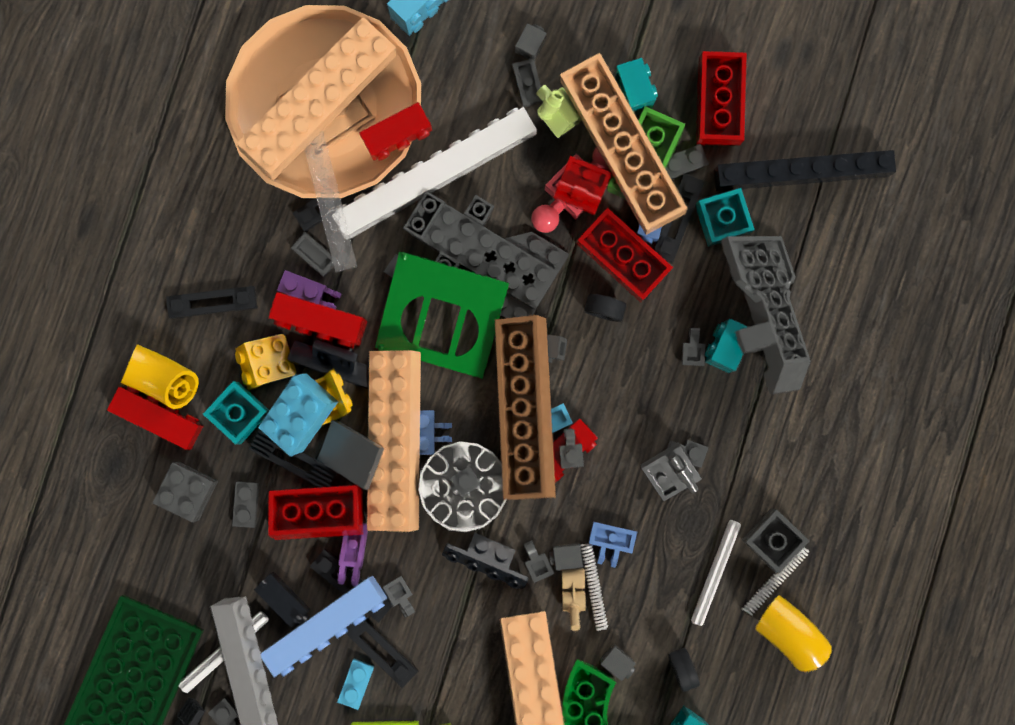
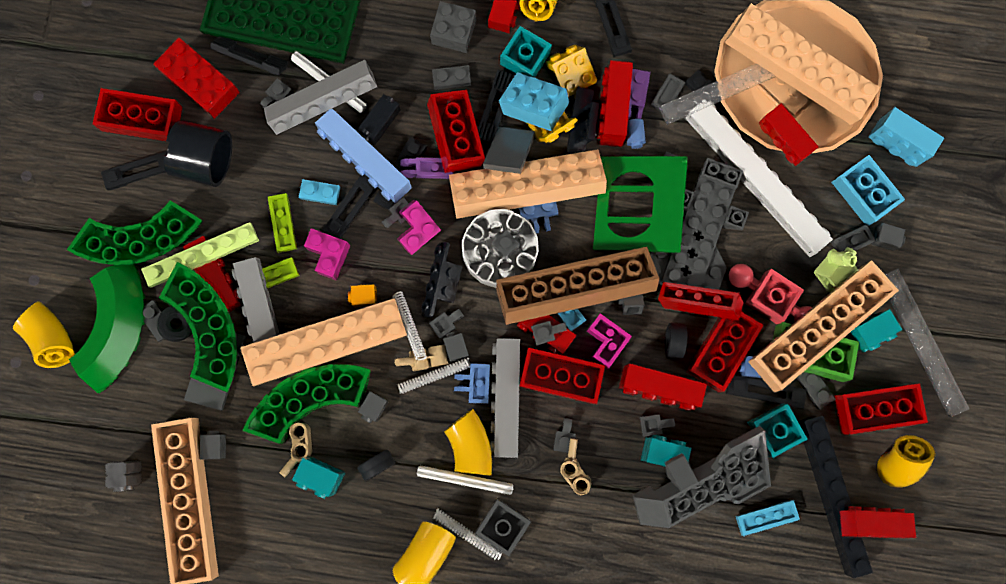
camera: 80 degrees right, 5 degrees down
red plate [553,156,612,215] -> none
dark grey plate [640,442,702,501] -> none
none -> dark pink brick [304,228,350,281]
none -> light orange brick [348,284,377,307]
none -> white piece [393,291,427,360]
none -> dark pink brick [397,200,441,255]
none -> yellow brick [444,409,492,476]
none -> light grey brick [490,338,520,458]
none -> red brick [519,348,605,405]
none -> tan beam [560,438,592,495]
none -> dark pink brick [587,314,632,369]
none -> red brick [619,363,707,411]
none -> medium blue brick [626,119,646,149]
none -> red brick [658,282,744,320]
none -> medium azure plate [736,500,800,536]
none -> medium azure brick [832,155,905,226]
none -> red brick [840,506,916,538]
none -> yellow brick [877,435,935,487]
none -> clear plate [885,269,969,417]

